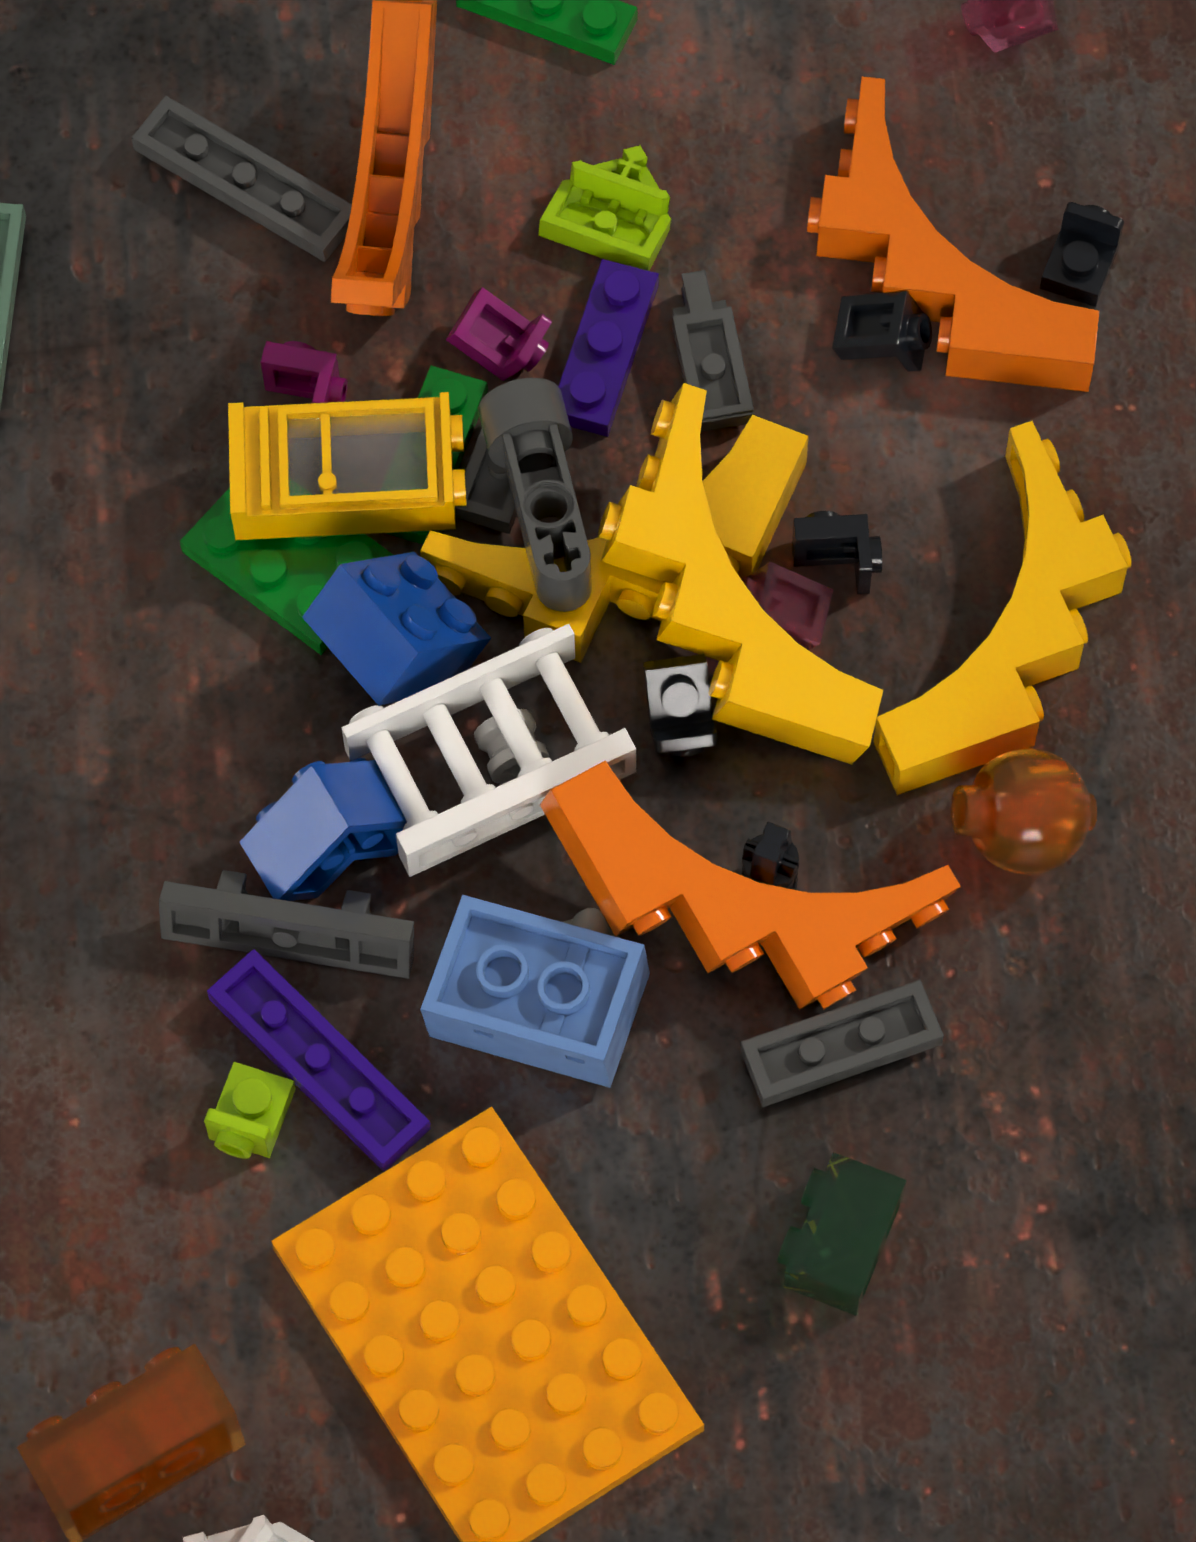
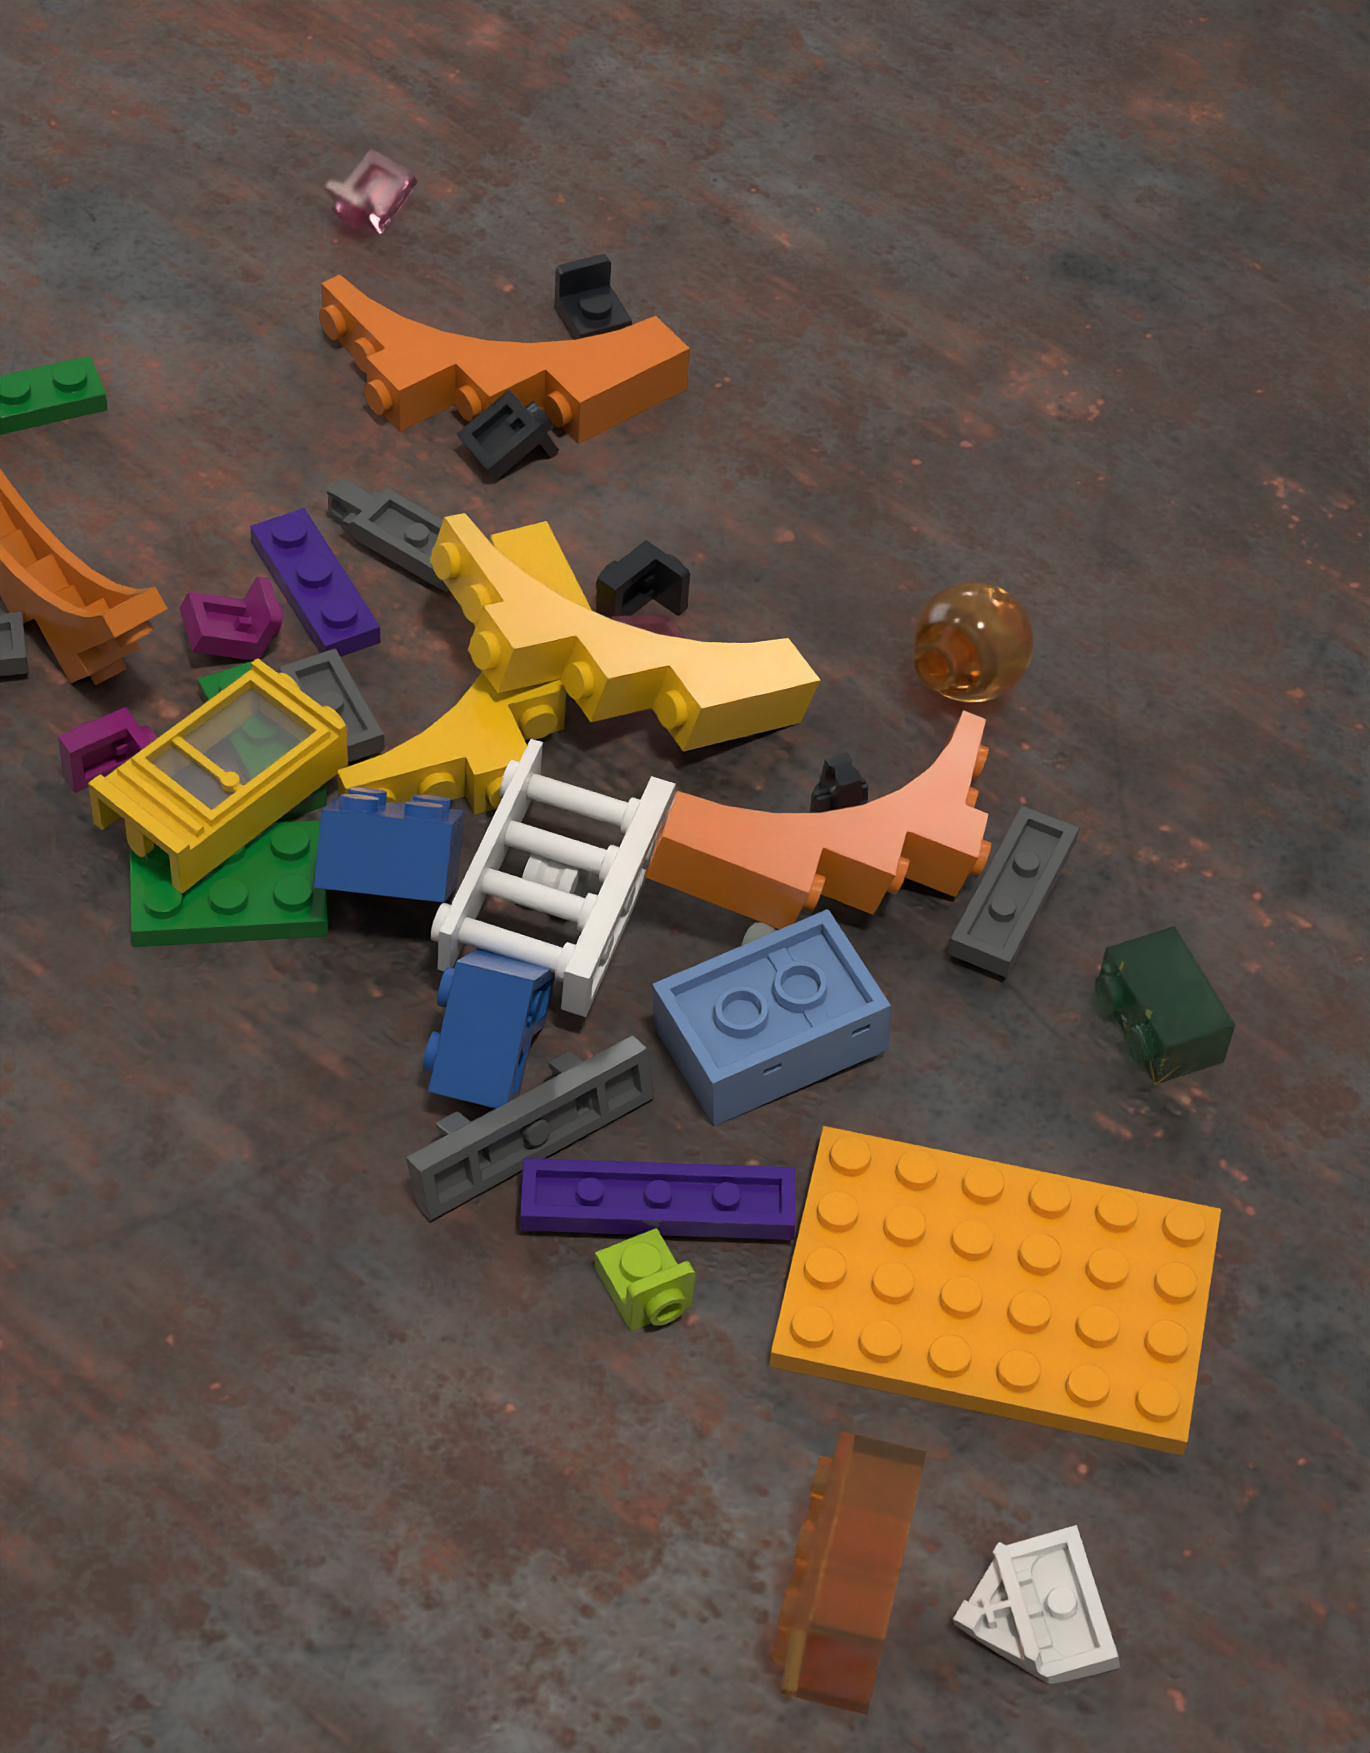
camera: 50 degrees left, 15 degrees down
dark grey beam [478,378,592,612] -> none
lime slope [538,145,671,271] -> none
bracket [643,654,718,757] -> none
yellow arch [873,421,1131,795] -> none

